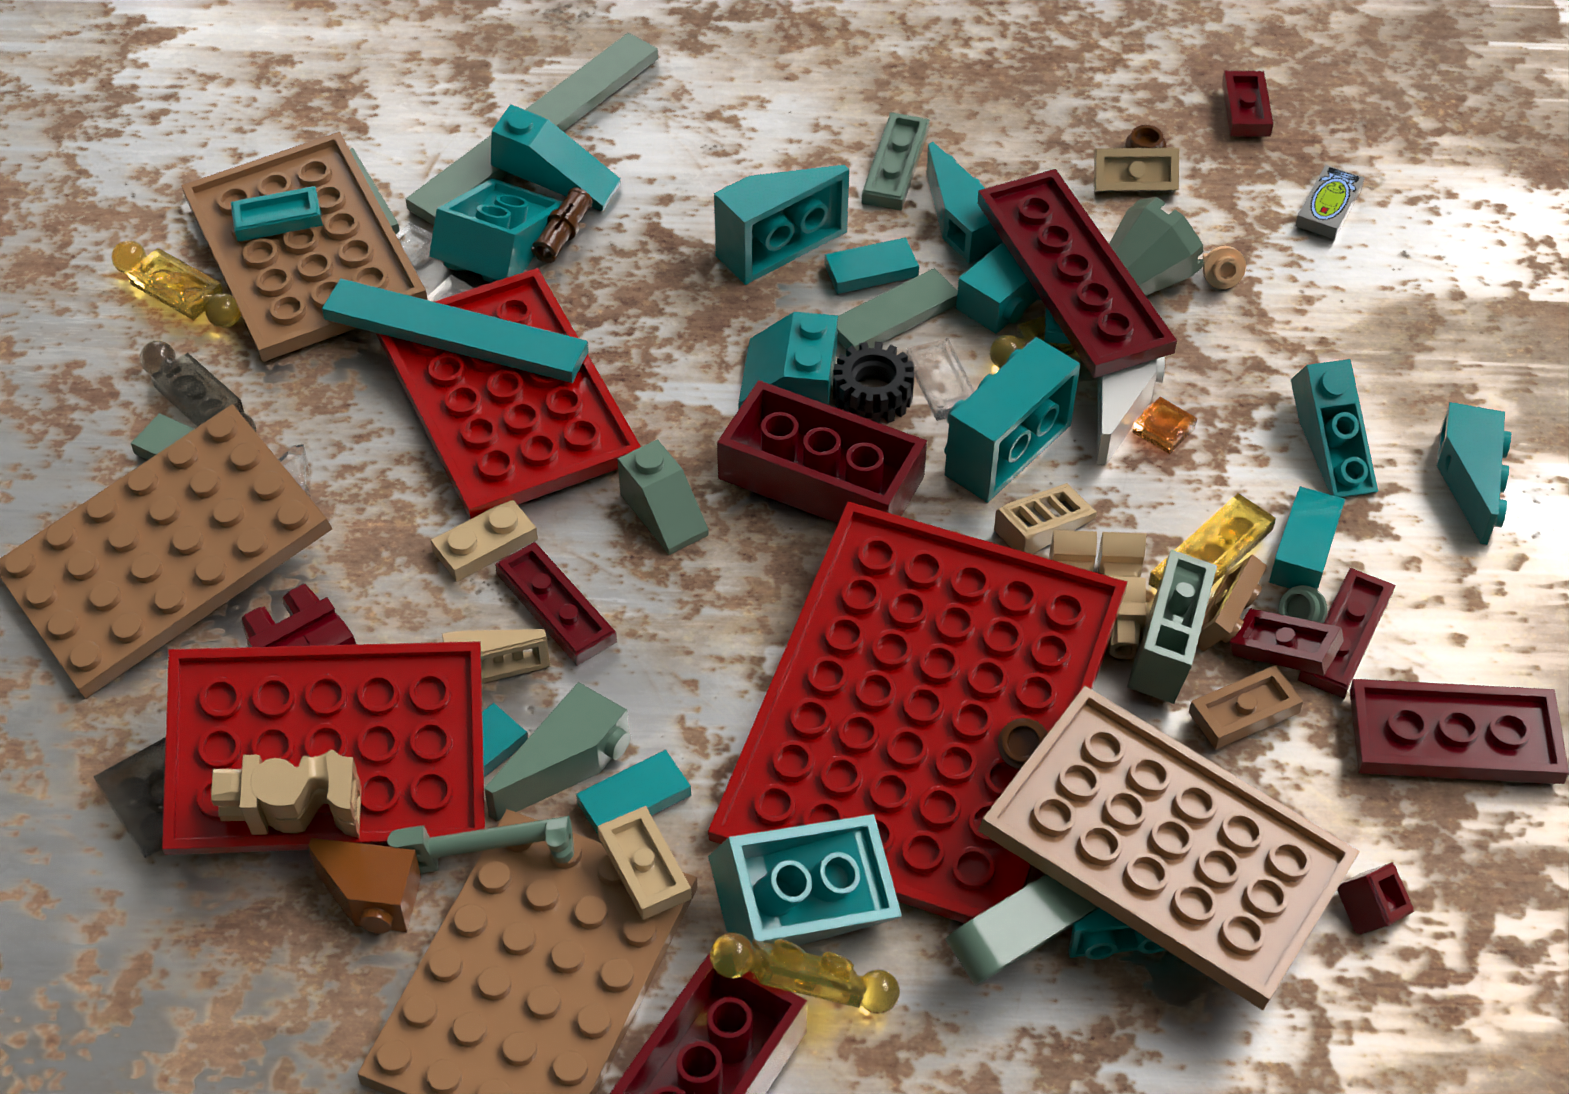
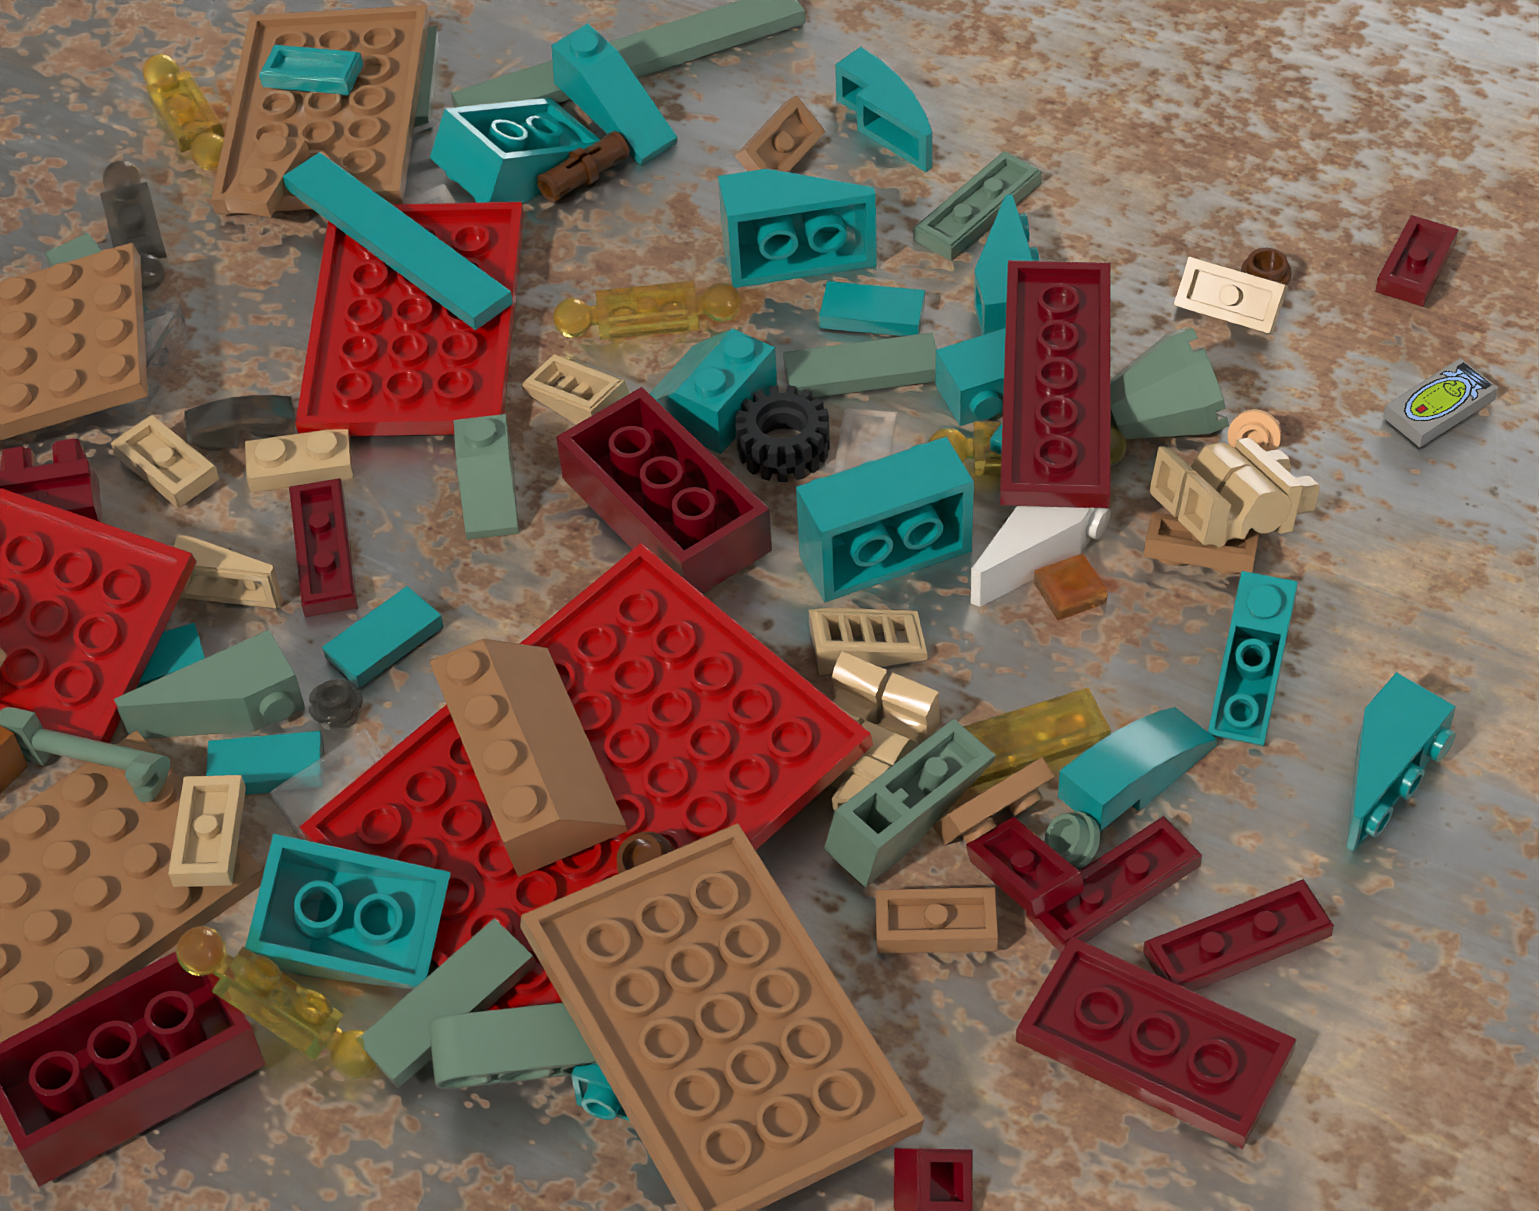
camera: 30 degrees right, 0 degrees up
none -> tan plate [111,414,219,509]
none -> clear smoke slope [183,395,296,451]
none -> medium nougat plate [223,133,310,218]
none -> clear tile [269,728,384,840]
none -> clear smoke plate [309,679,363,731]
none -> teal tile [322,586,444,689]
none -> sand green tile [355,918,537,1089]
none -> medium nougat slope [429,639,628,877]
none -> tan slope [521,354,630,425]
none -> clear yellow plate [553,280,741,340]
none -> medium nougat plate [734,95,826,172]
none -> teal slope [835,46,933,172]
none -> medium nougat plate [1143,512,1259,574]
none -> dark red tile [1143,879,1334,991]
none -> tan hips [1149,438,1320,548]

